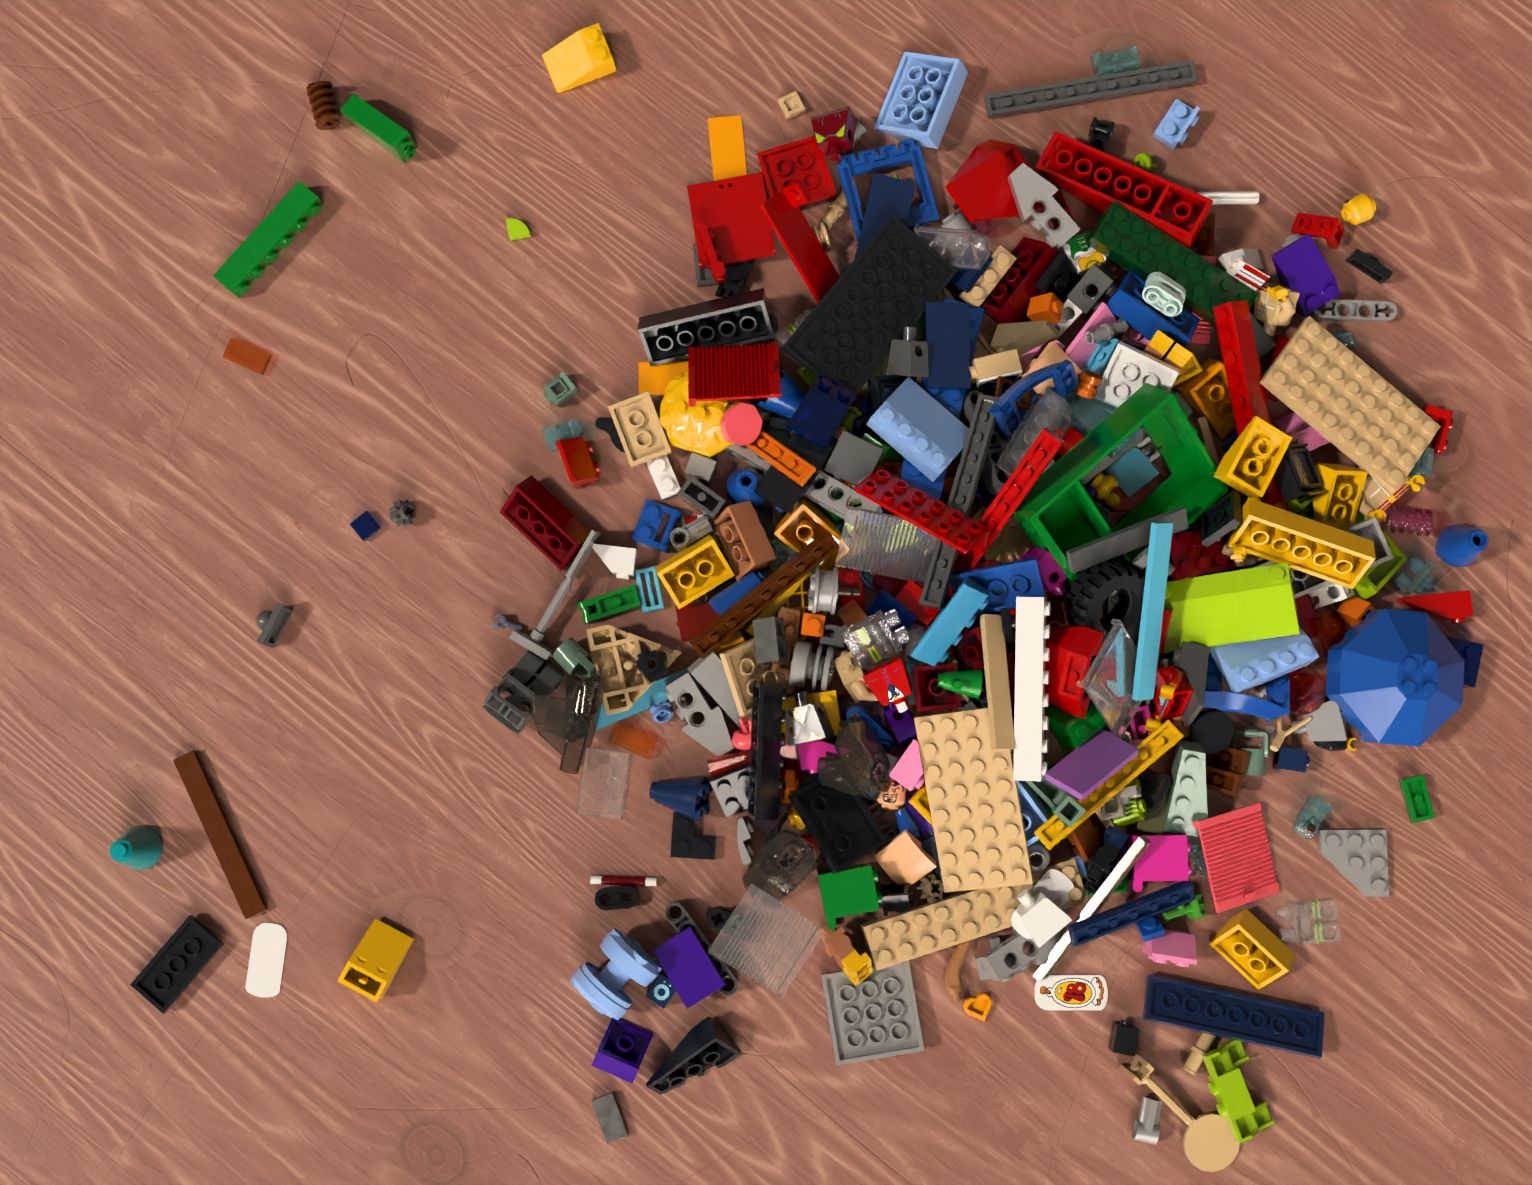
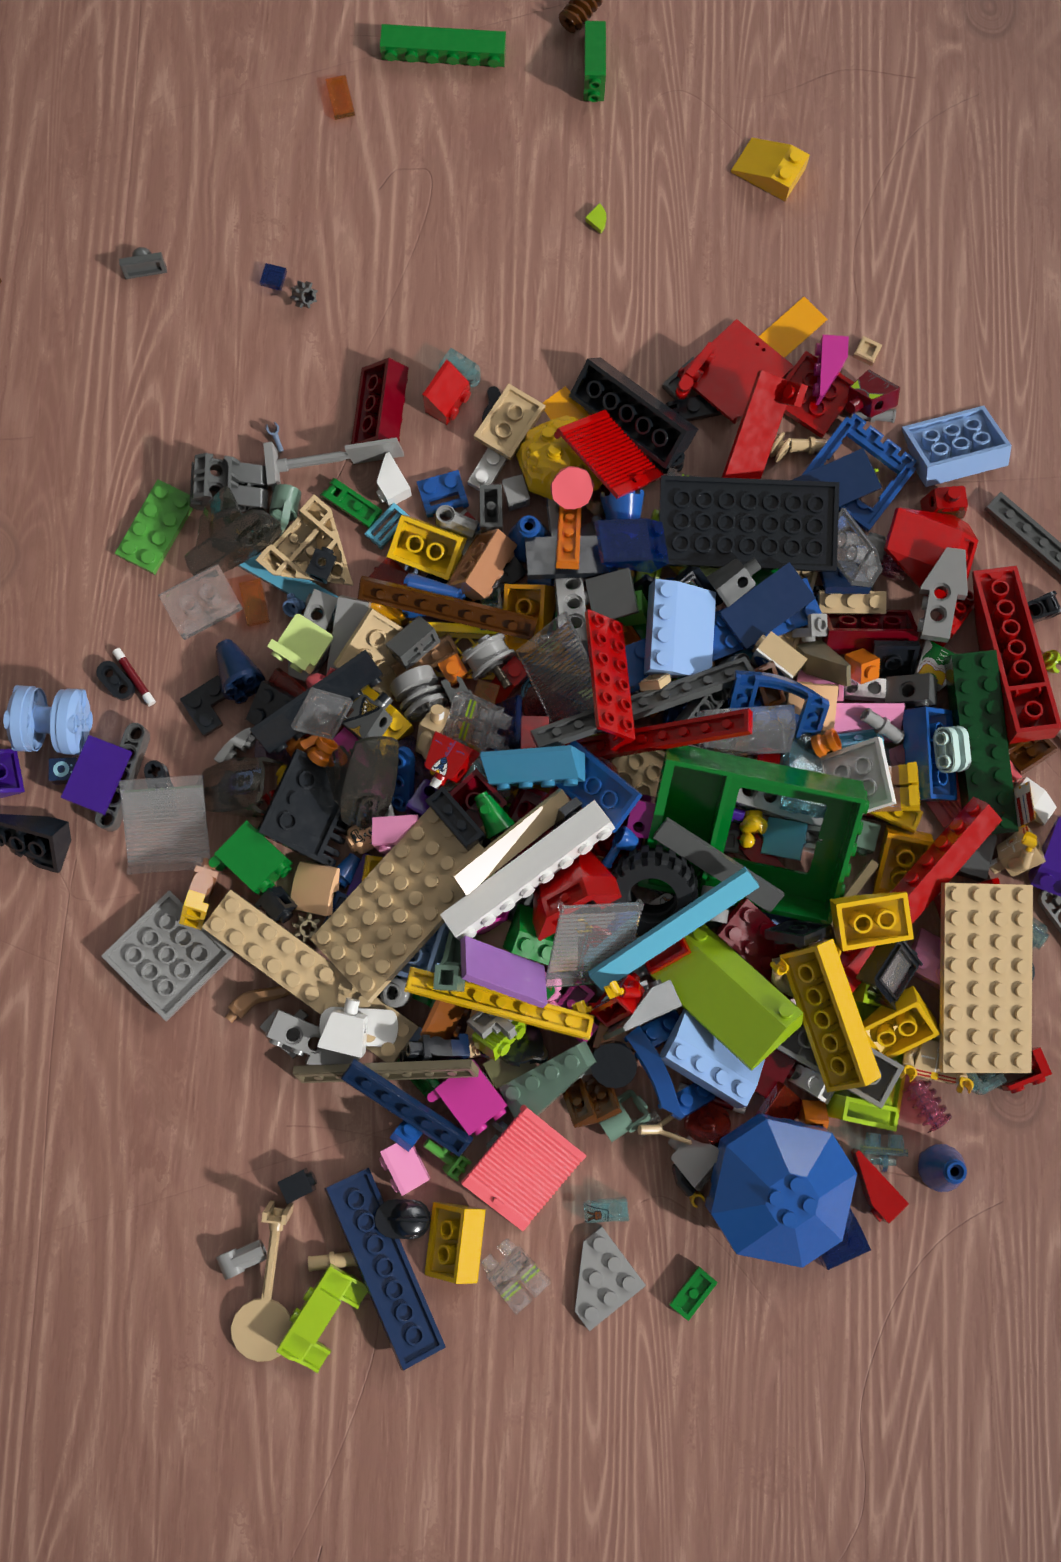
camera: 50 degrees right, 5 degrees down
sand green window [543,371,578,408] -> none
light orange tile [963,992,992,1022] -> none
sticker [1034,975,1108,1010] -> none
dark blue brick [1272,747,1310,772] -> none
none -> bright green plate [115,479,193,575]
none -> yellowish green bracket [267,614,333,674]
none -> clear plate [291,687,353,740]
none -> orange wheel [307,735,339,767]
none -> black piece [375,1199,431,1239]
none -> black tile [425,786,486,851]
none -> blue bar [601,825,639,869]
none -> tan tile [639,673,671,691]
none -> light grey bracket [792,614,828,642]
none -> dark pink slope [813,335,849,405]
none -> red torso [920,486,968,519]

